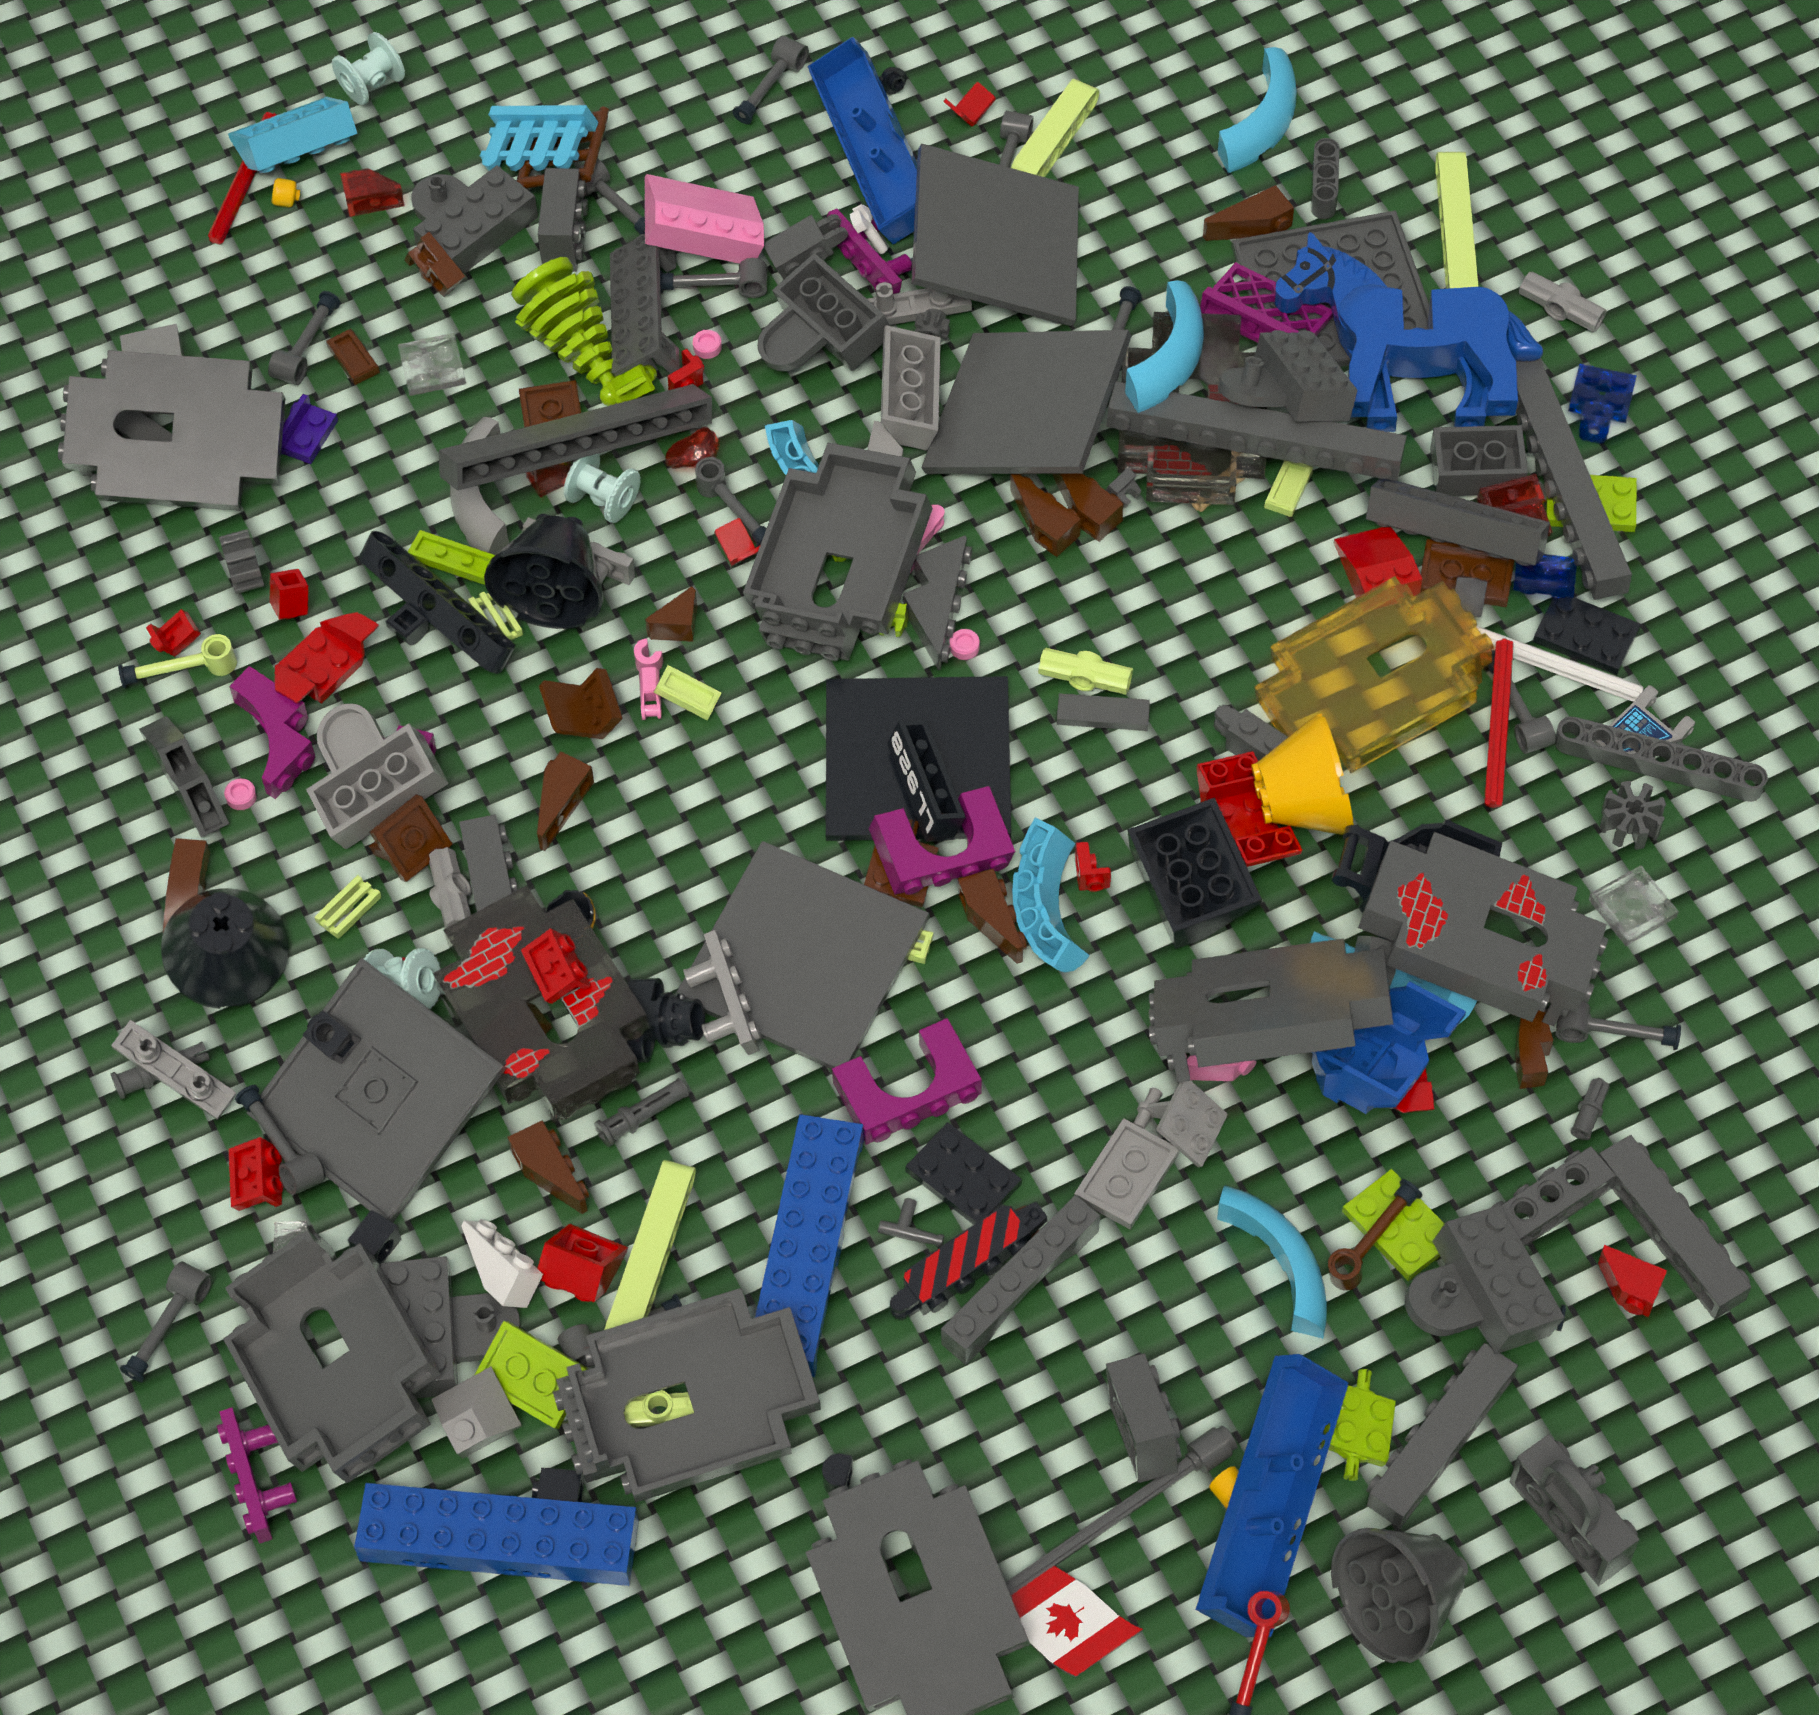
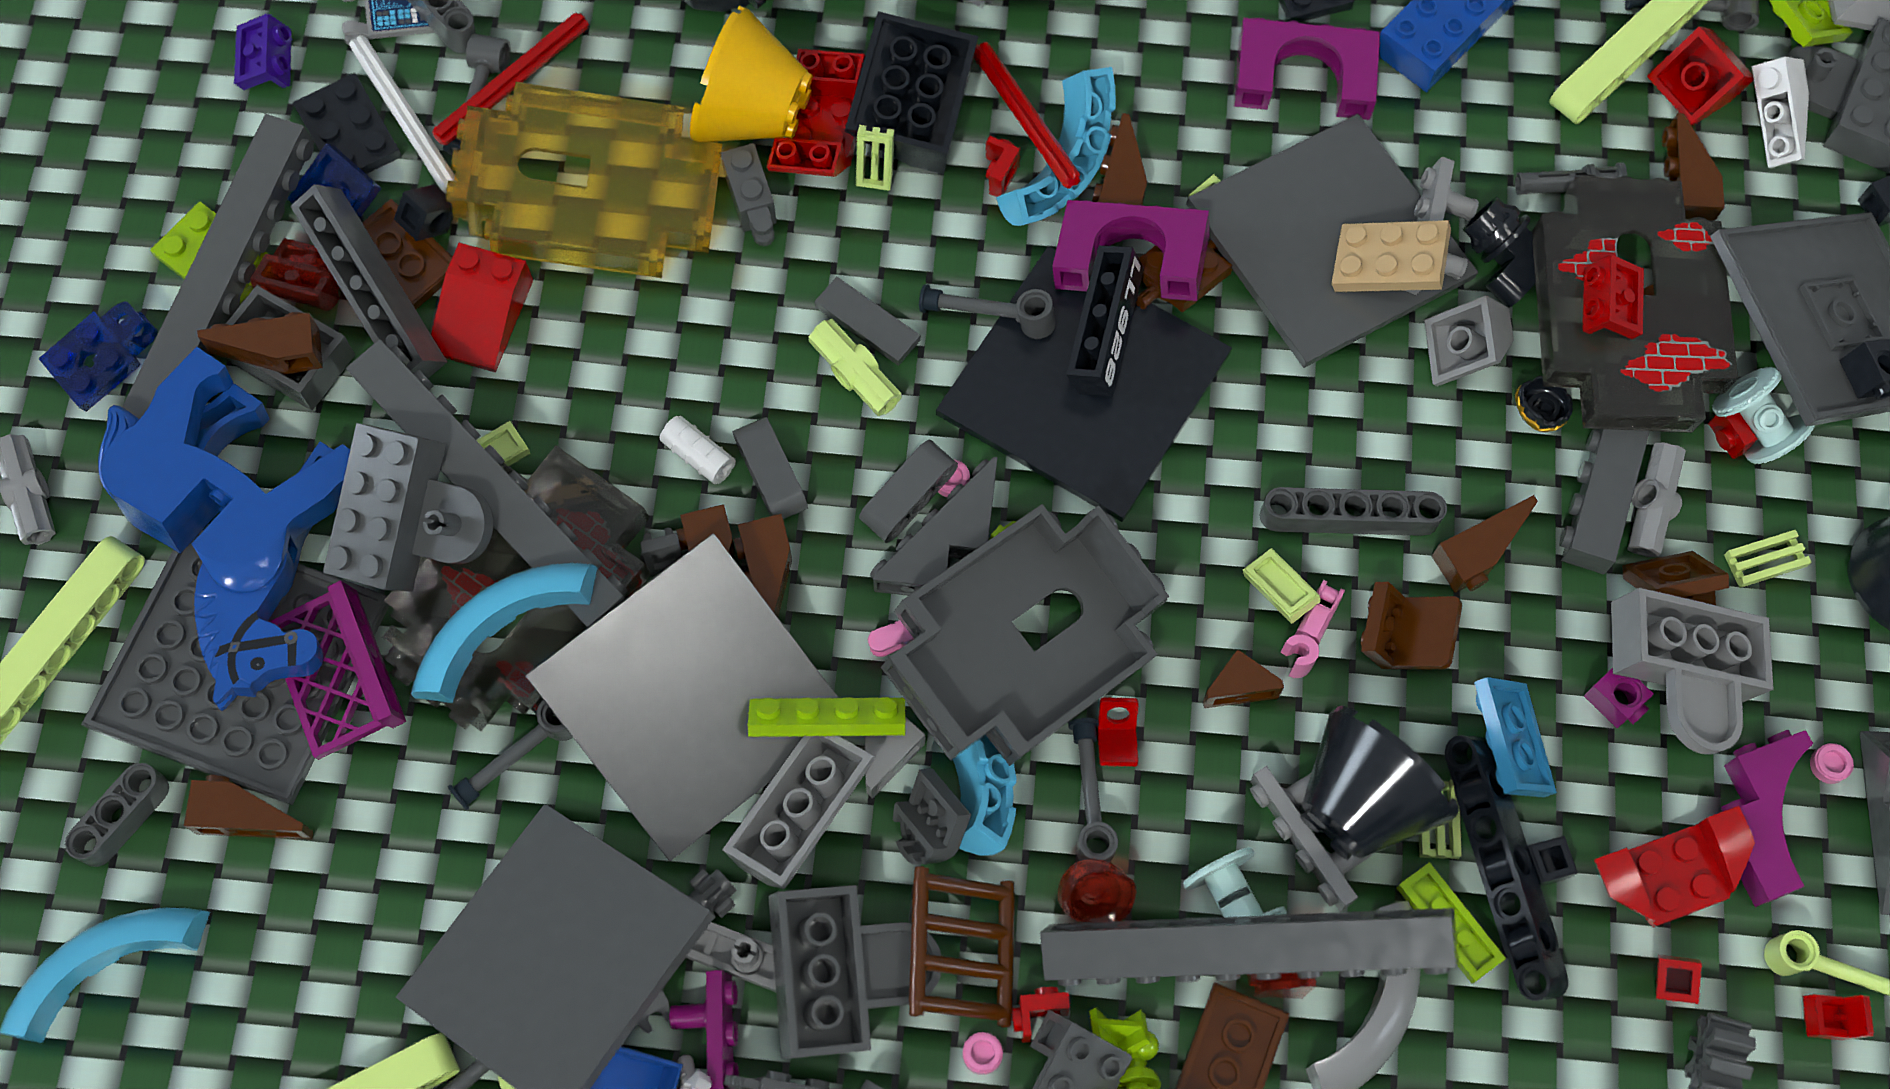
camera: 150 degrees left, 10 degrees up
none -> reddish brown slope [197,312,323,374]
none -> dark purple bracket [234,13,292,90]
none -> white axle [659,416,736,484]
none -> dark grey beam [732,417,808,519]
none -> lime plate [748,697,905,737]
none -> yellowish green tile [856,125,894,191]
none -> dark grey beam [859,439,958,543]
none -> dark grey slope [893,768,971,865]
none -> reddish brown bar [909,866,1015,1028]
none -> dark grey piece [919,284,1056,339]
none -> red axle [974,42,1080,189]
none -> dark grey beam [1259,487,1447,536]
none -> tan plate [1332,220,1451,292]
none -> light grey slope [1424,295,1514,386]
none -> dark azure plate [1474,677,1557,797]

